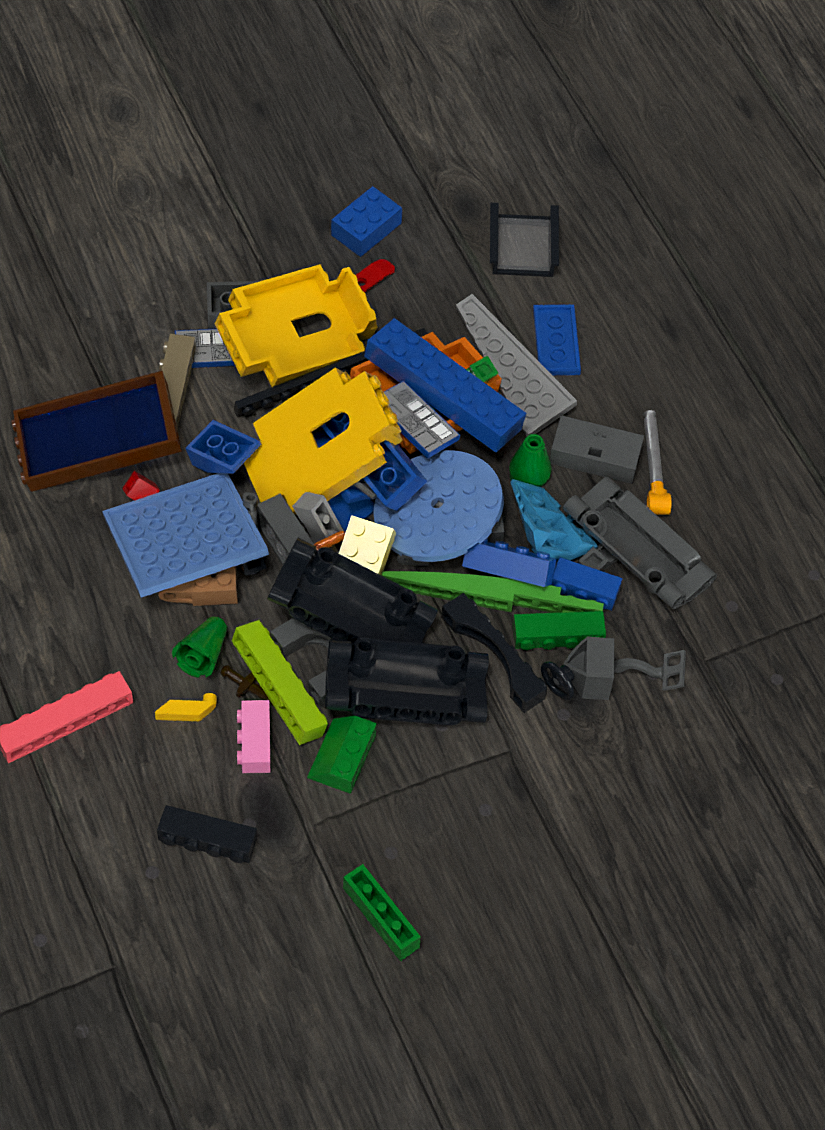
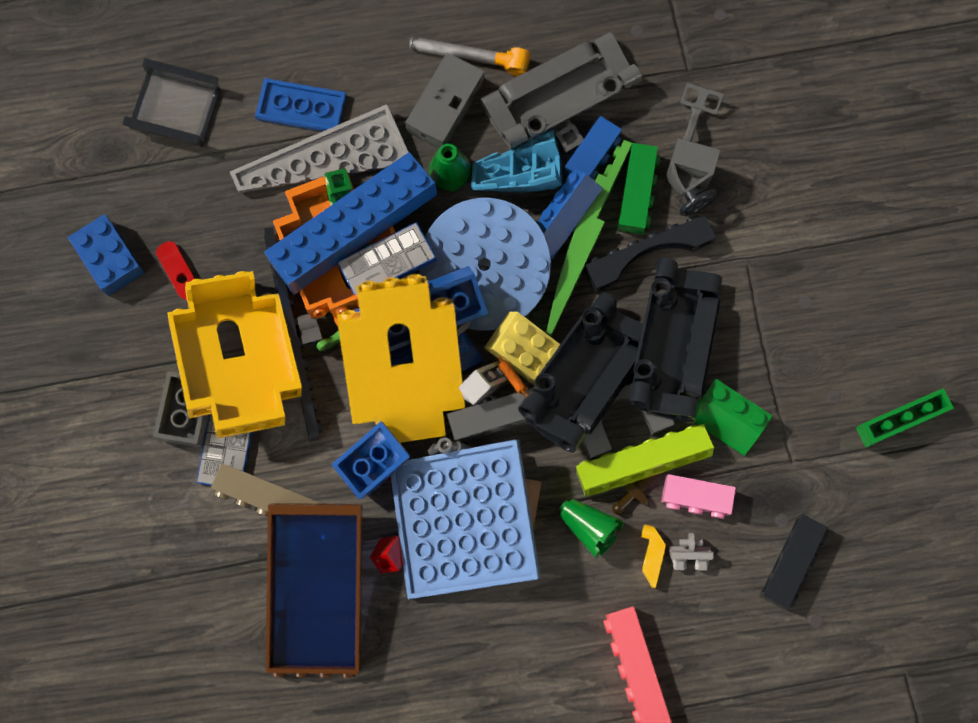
camera: 70 degrees left, 20 degrees up
none -> light grey hips [669,533,713,570]

